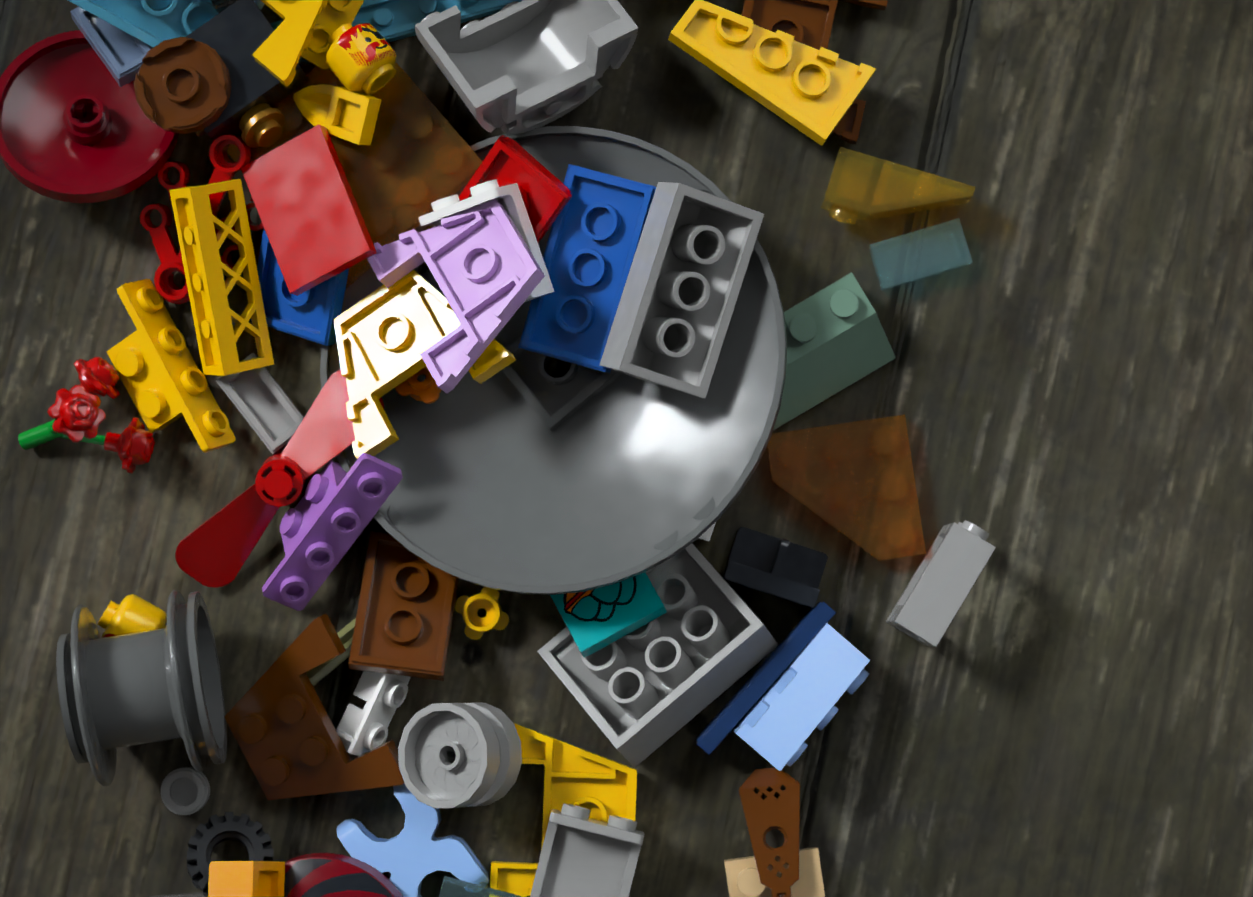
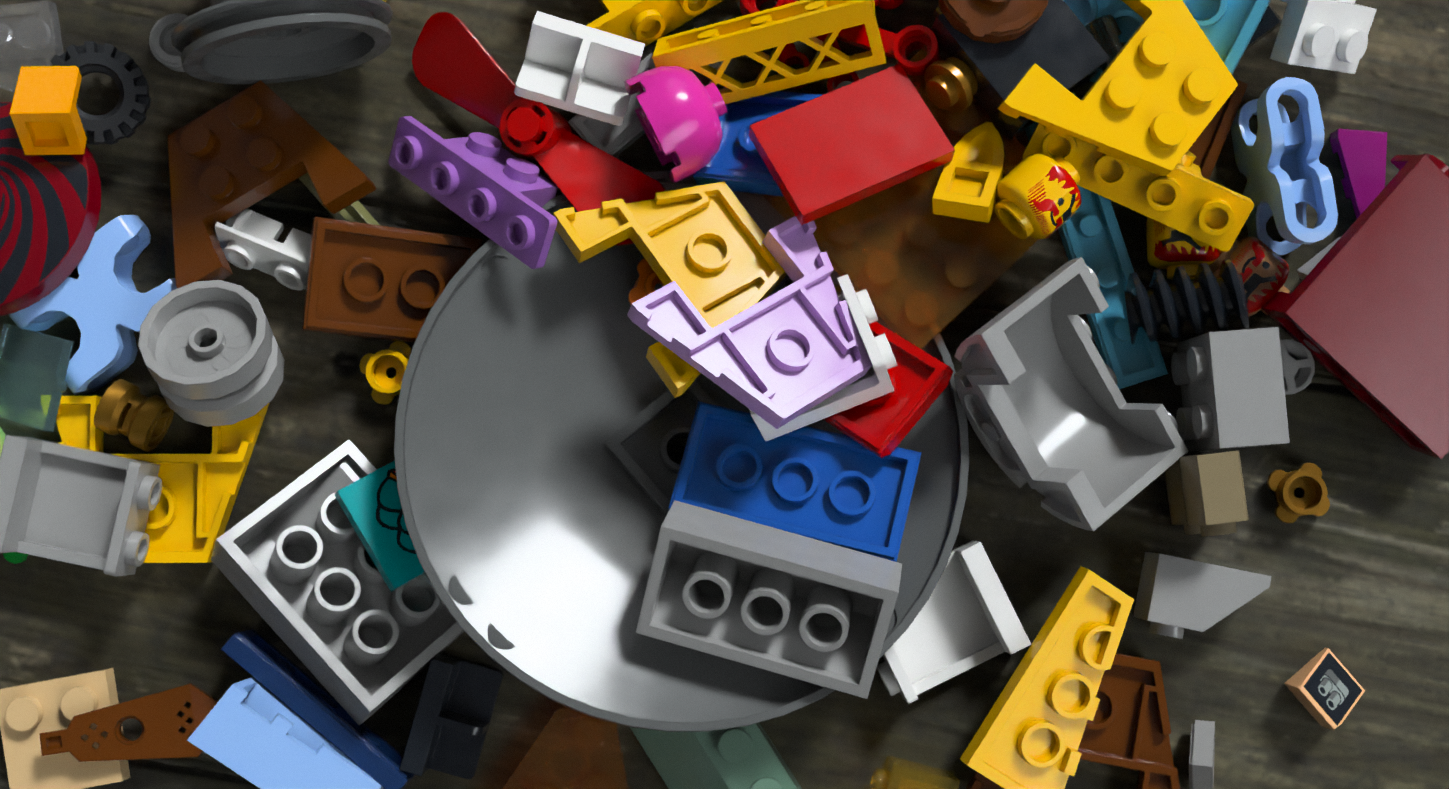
camera: 85 degrees right, 0 degrees up
none -> pearl gold wheel [94,379,174,452]
none -> white panel [514,11,645,126]
none -> dark pink cylinder [624,66,728,183]
none -> white panel [877,541,1032,704]

